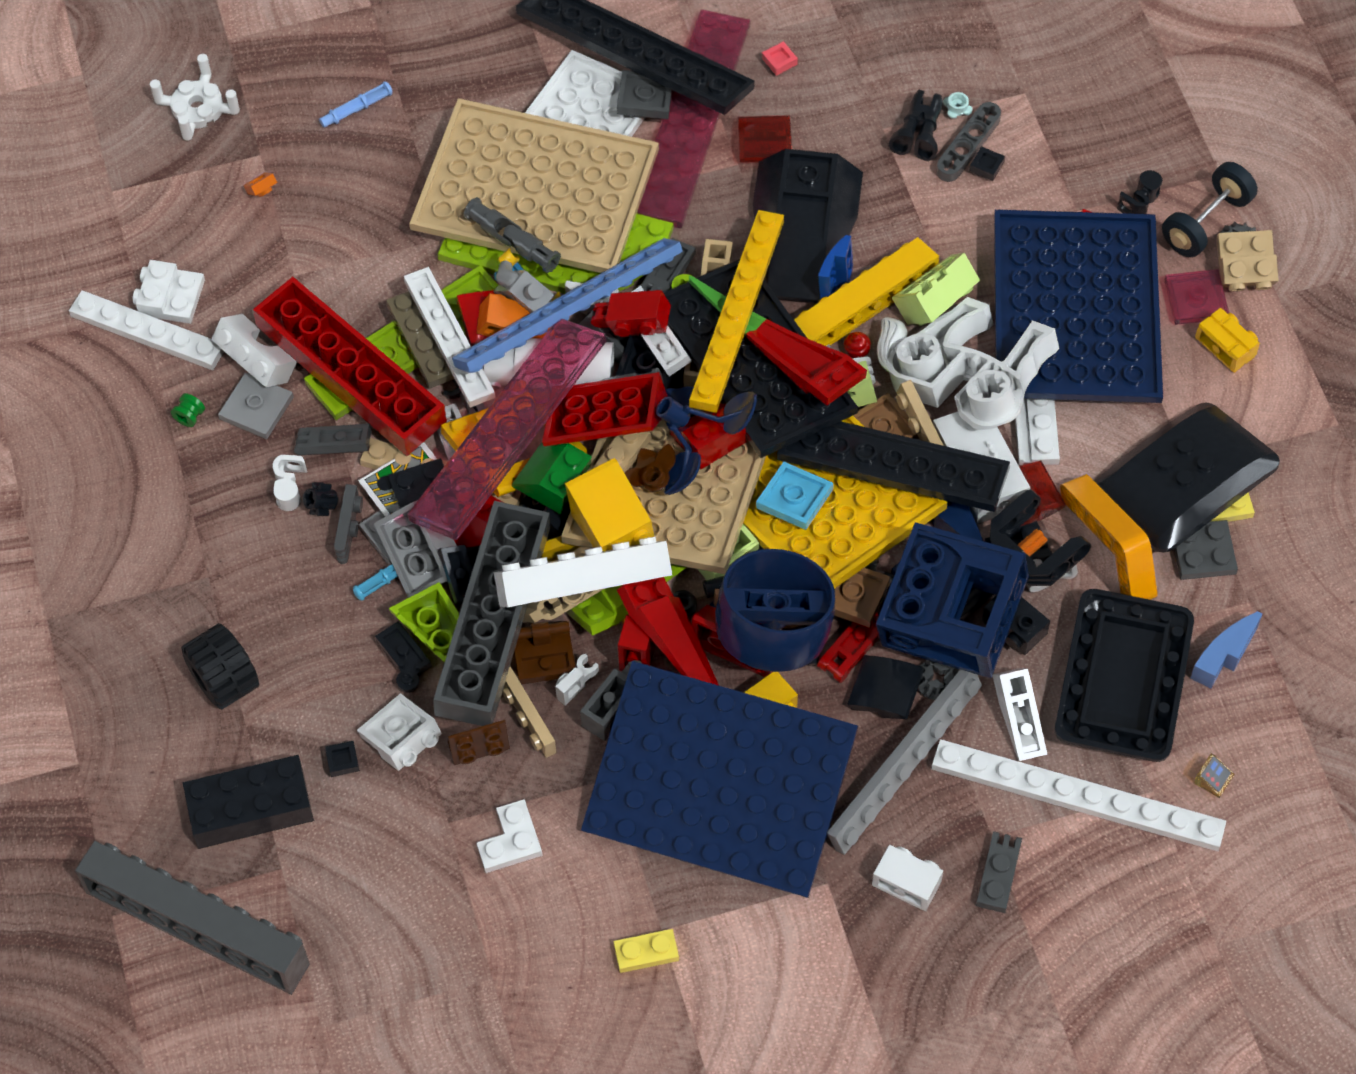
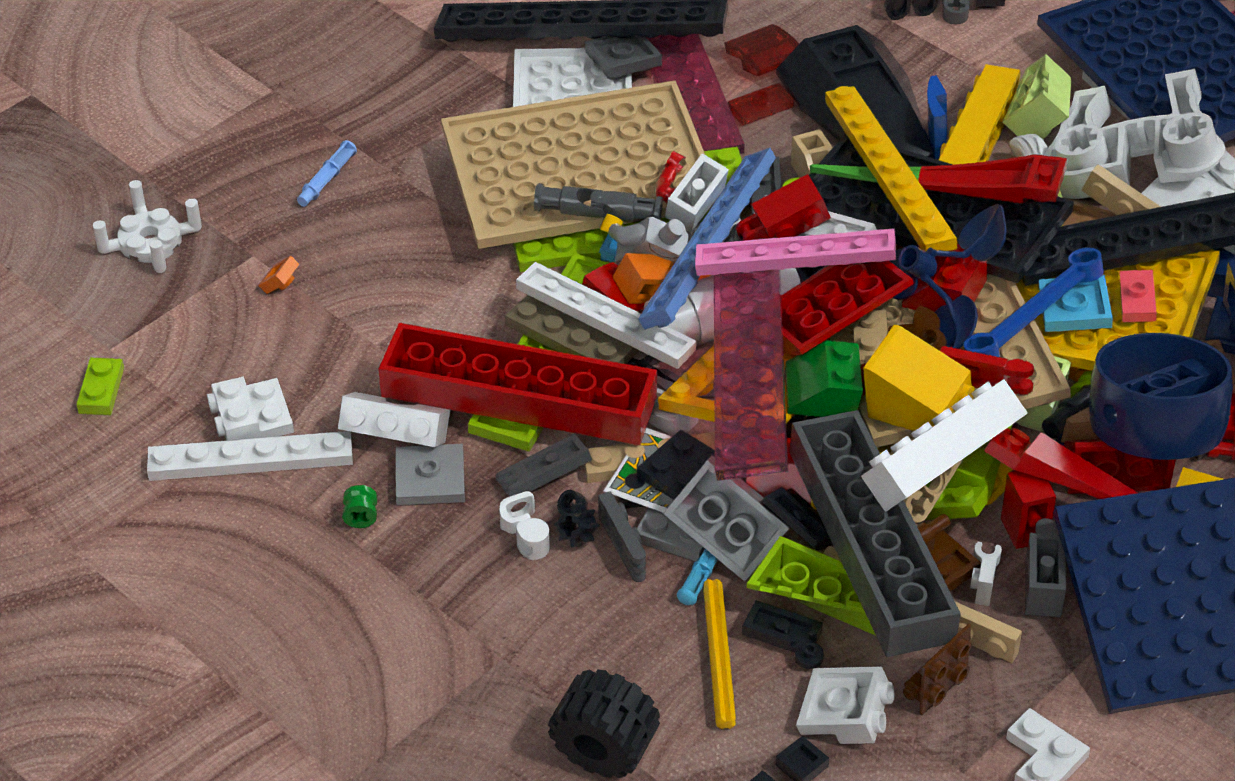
camera: 30 degrees left, 15 degrees down
none -> lime plate [77,357,124,415]
none -> black hinge [557,490,588,513]
none -> red arm [655,151,686,204]
none -> white brick [665,154,729,233]
none -> bright pink plate [695,229,896,276]
none -> yellow axle [703,579,736,729]
none -> clear red plate [728,83,794,126]
none -> red hinge [940,346,1034,396]
none -> blue piece [963,248,1104,357]
none -> coral plate [1120,270,1157,322]

